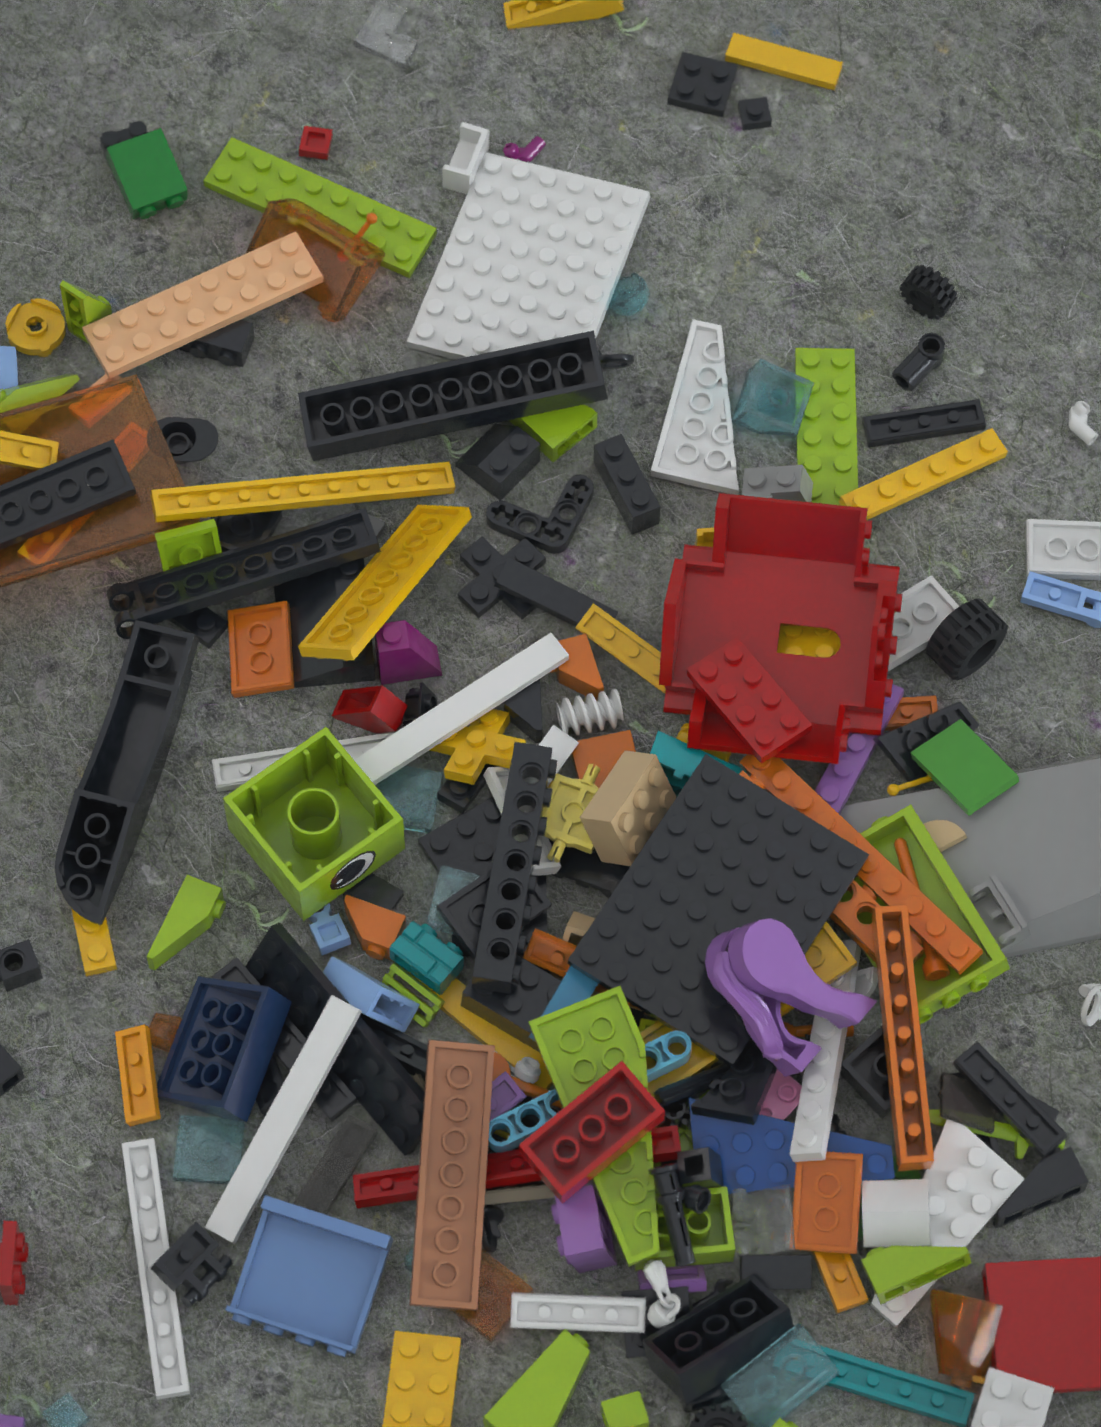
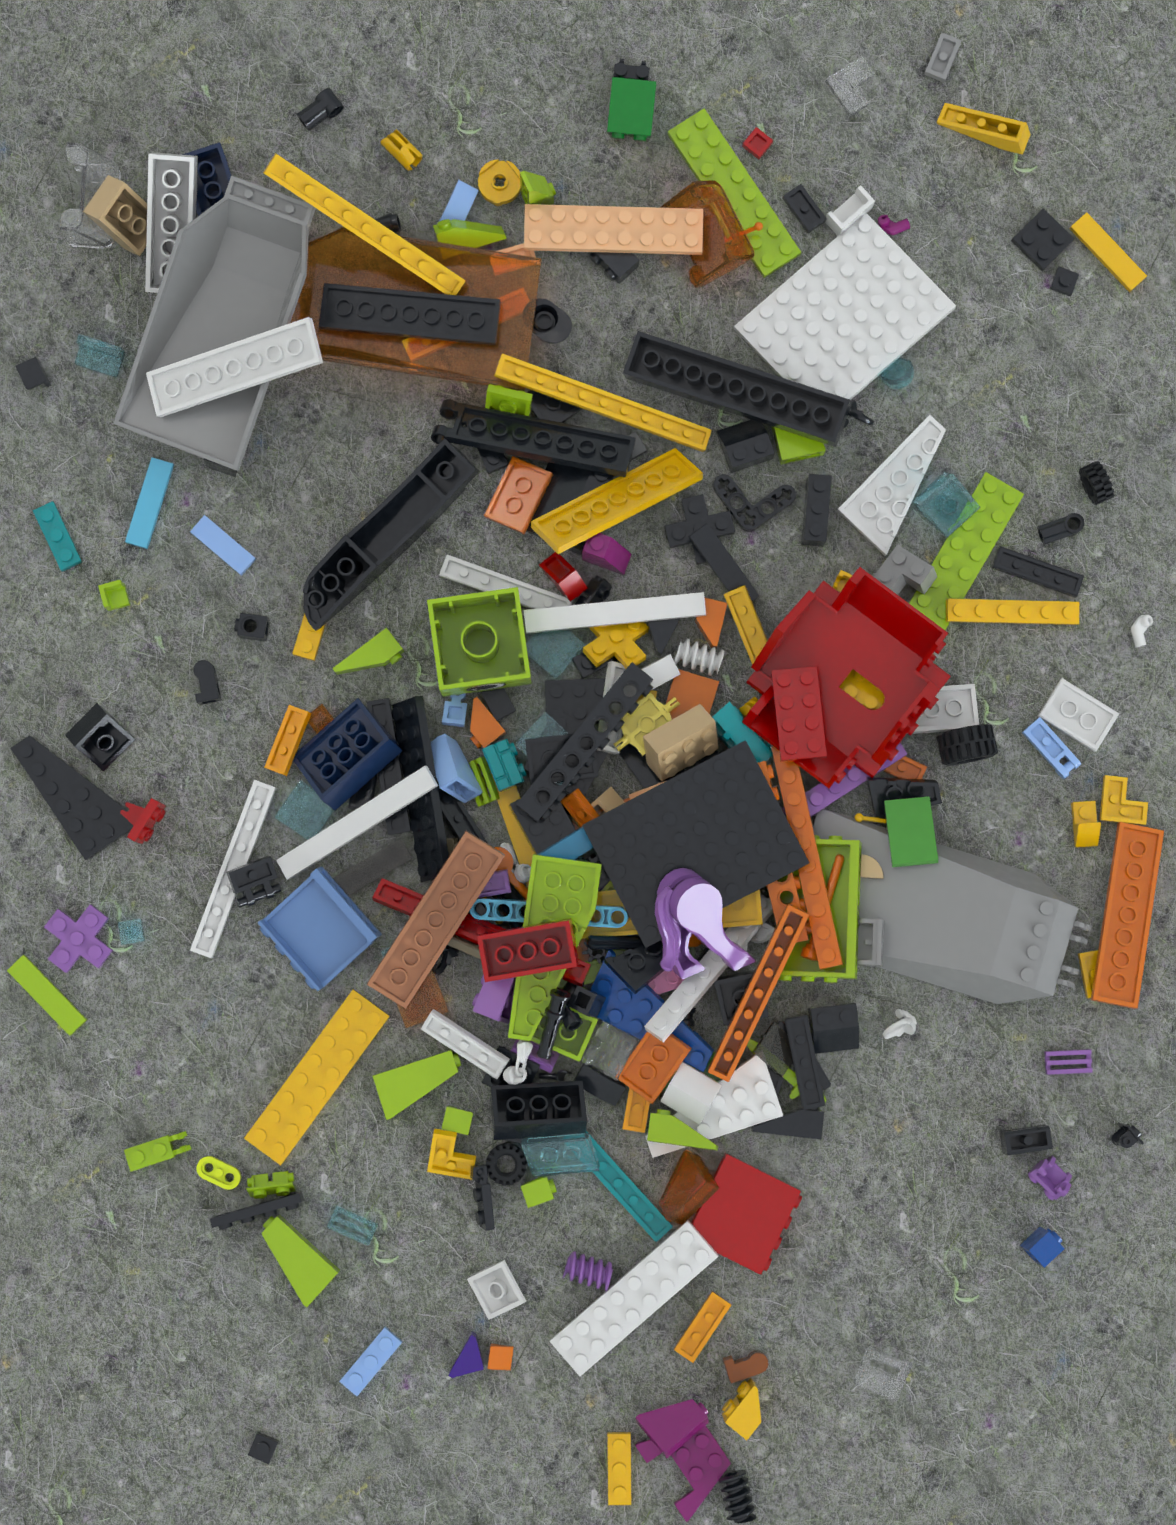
camera: 25 degrees right, 20 degrees up
none -> black plate [782,184,827,234]
none -> black slope [808,1003,859,1054]

